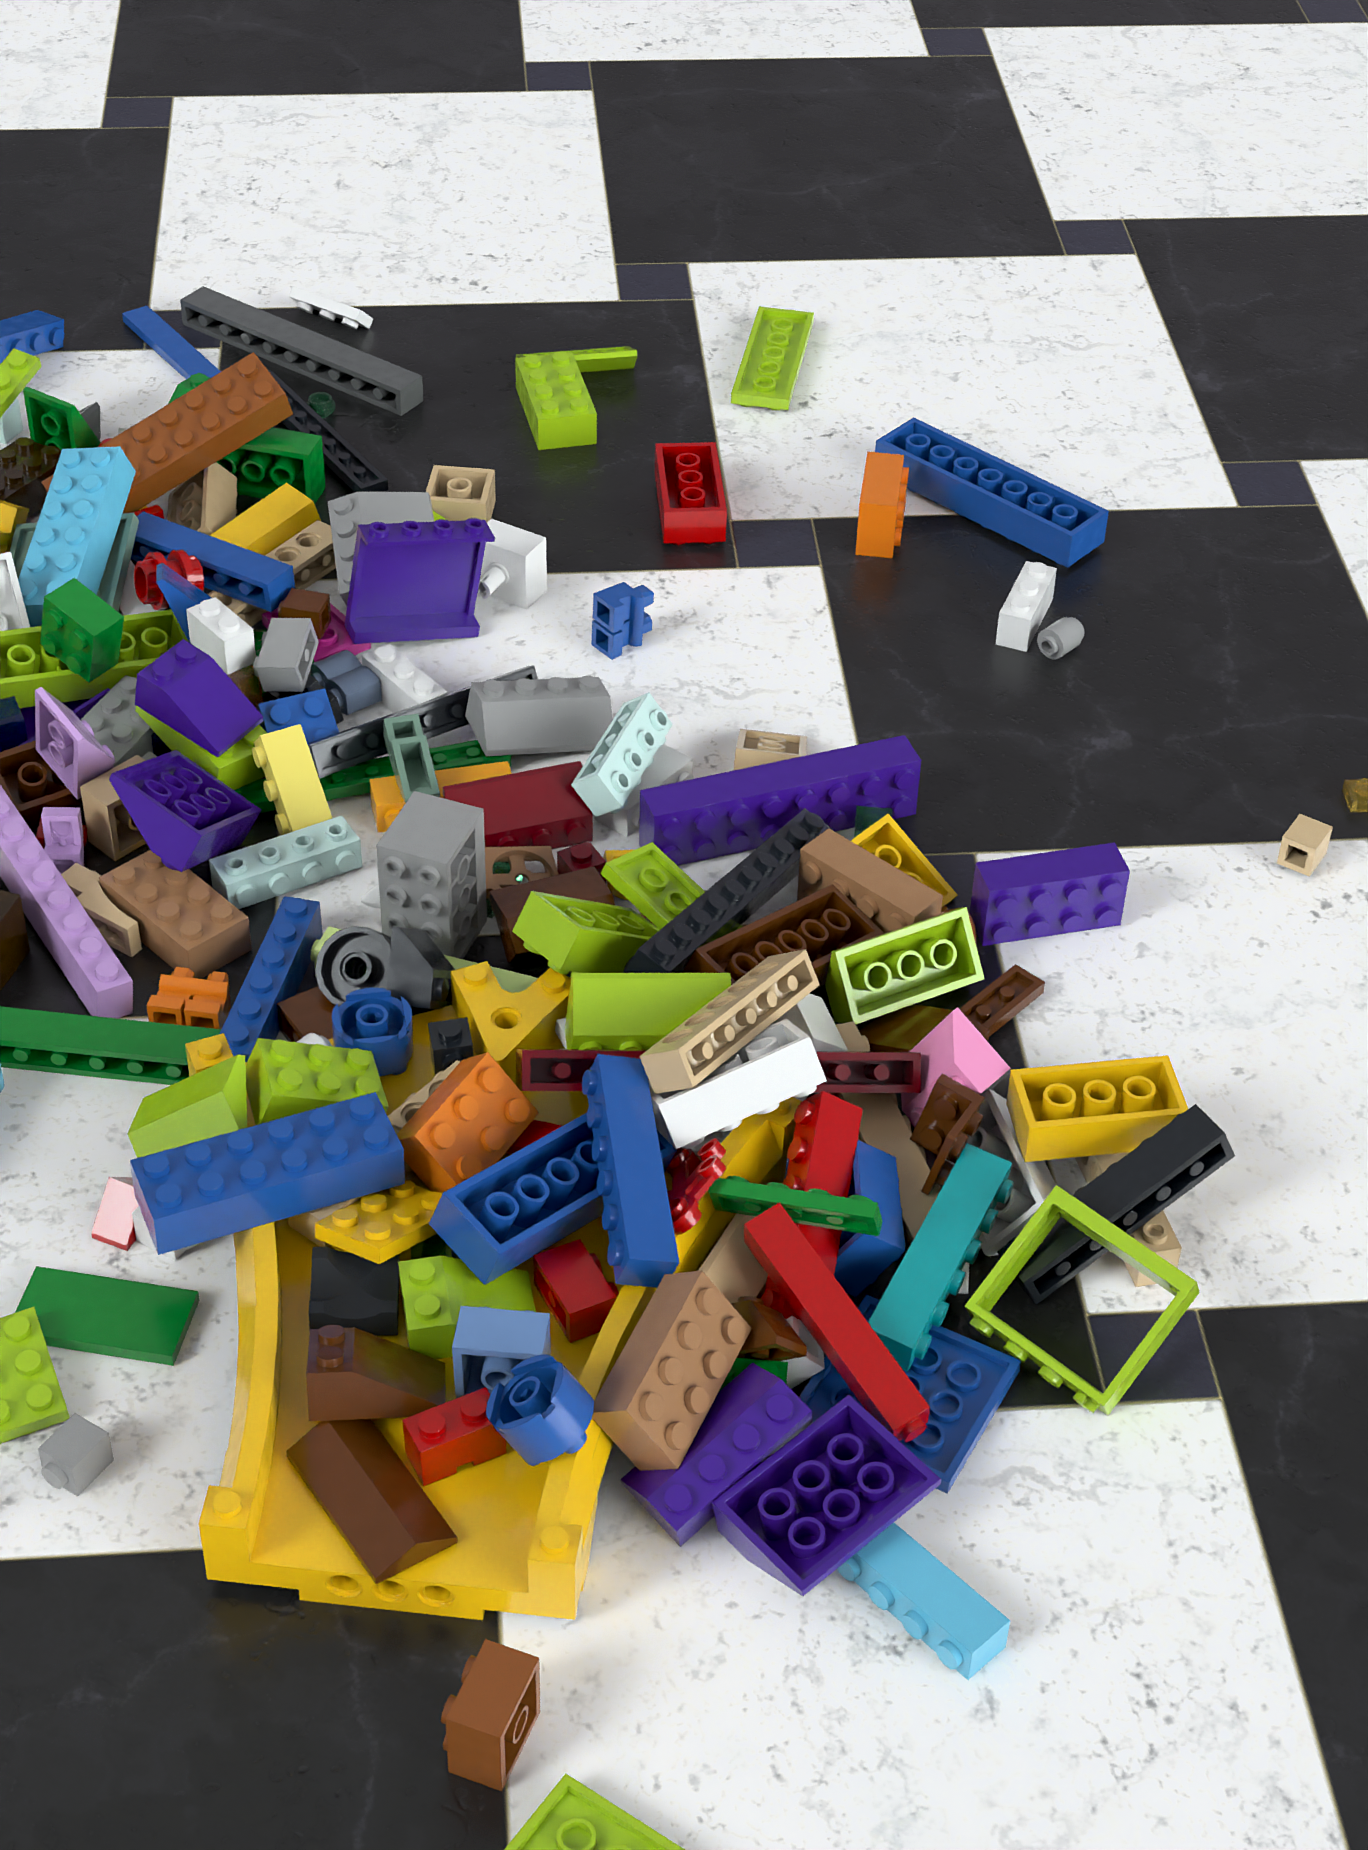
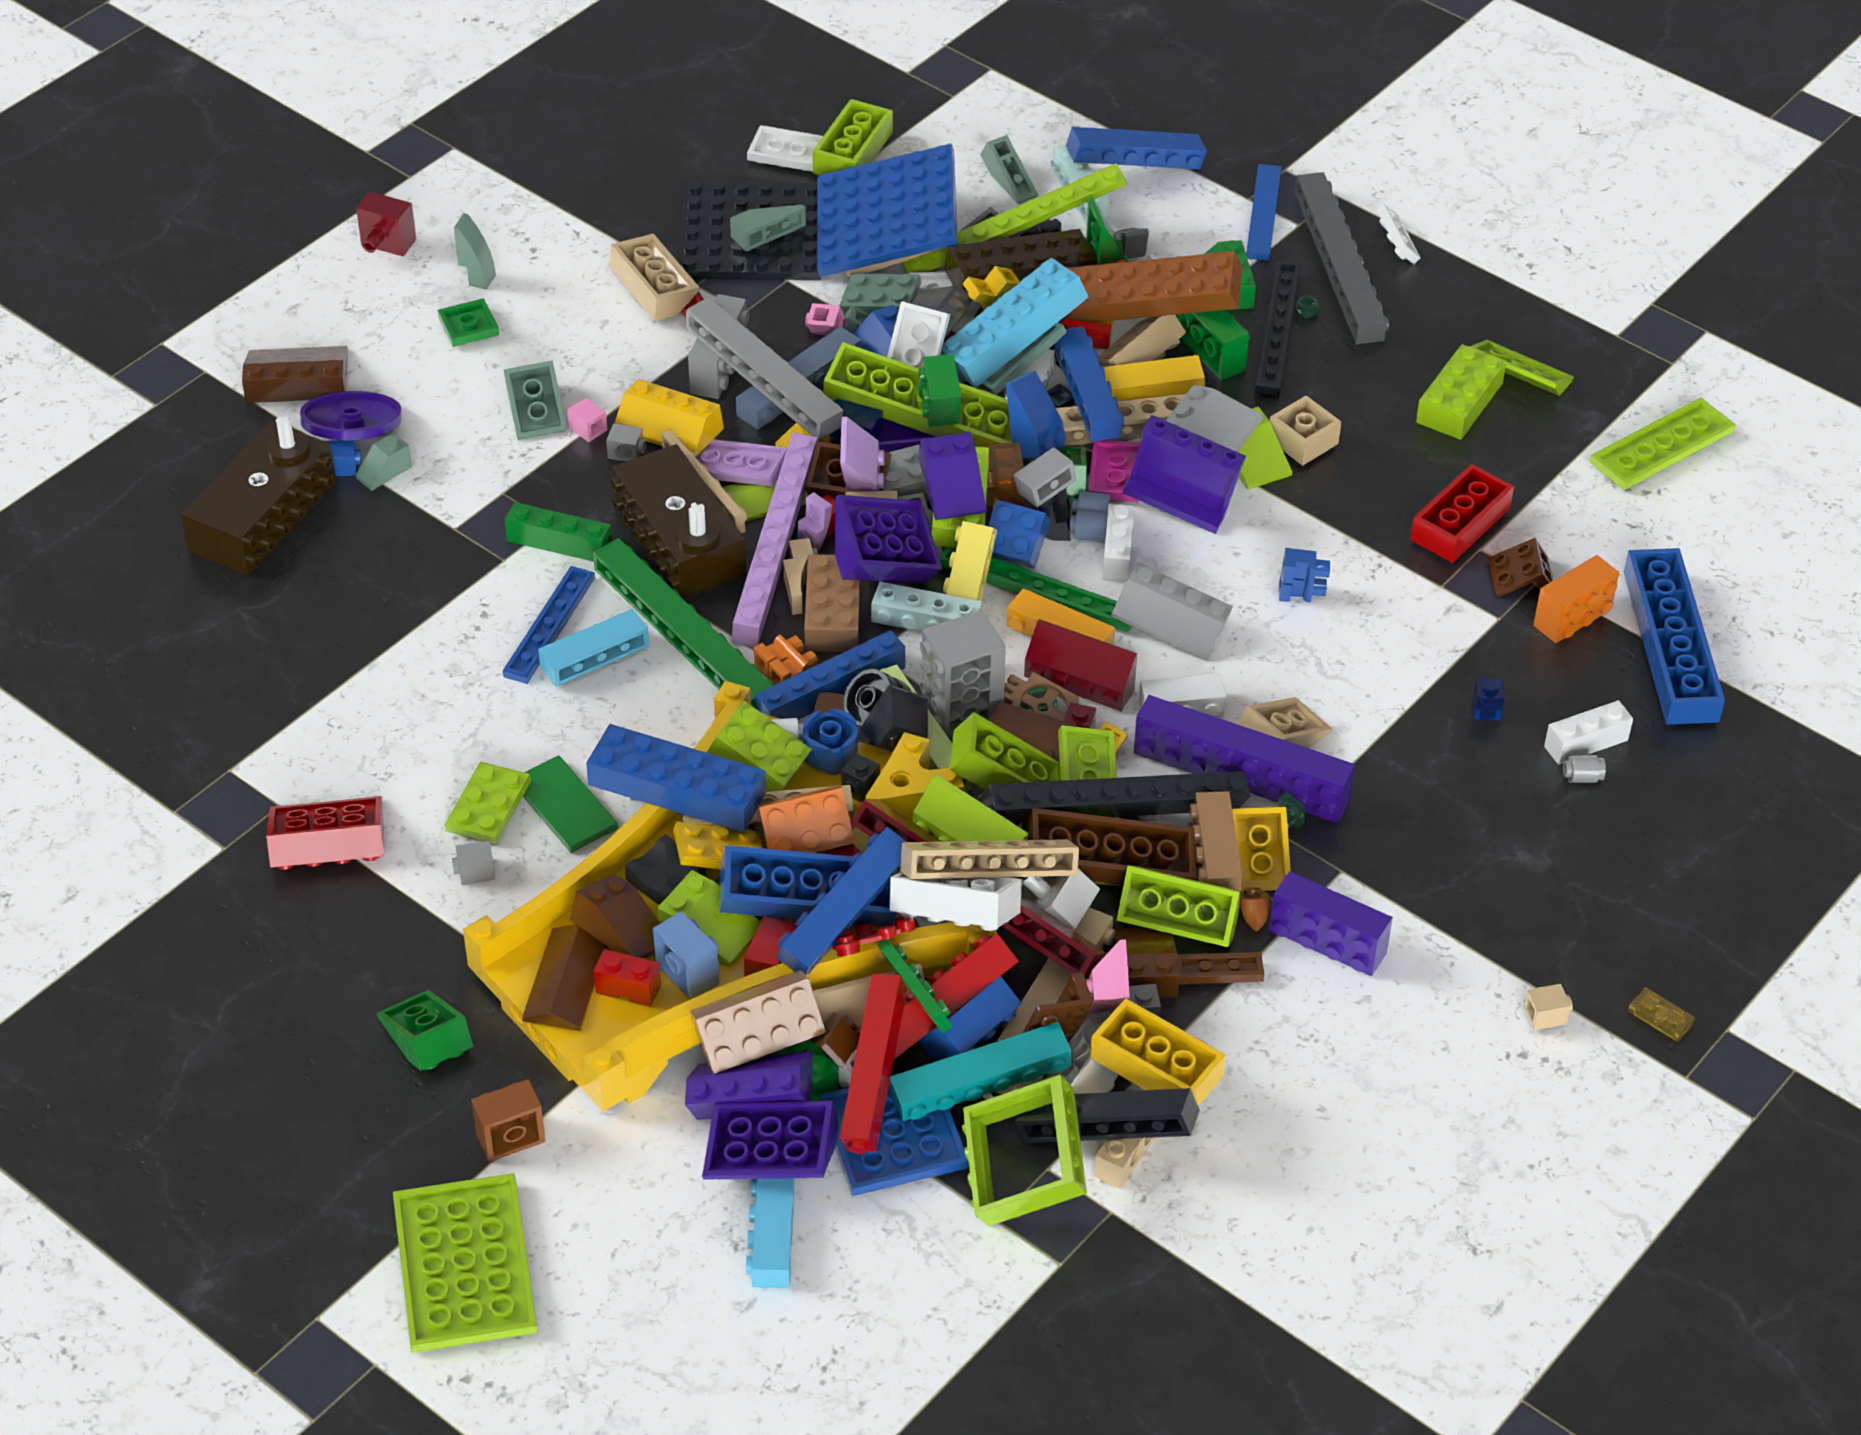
camera: 45 degrees right, 5 degrees up
lime slope [127,1054,248,1158] -> none
red piece [134,550,204,610] -> none
white brick [186,597,256,675] -> none
reddish brown brick [278,588,331,639] -> none
black tile [307,665,538,778] -> none
sand green slope [383,714,440,803] -> none
white brick [477,519,547,610] -> none
blue brick [486,1354,594,1466] -> none
light aqua brick [571,693,673,817] -> none
none -> green slope [377,990,473,1071]
none -> clear blue brick [1472,677,1505,720]
none -> reddish brown bracket [1488,538,1553,597]

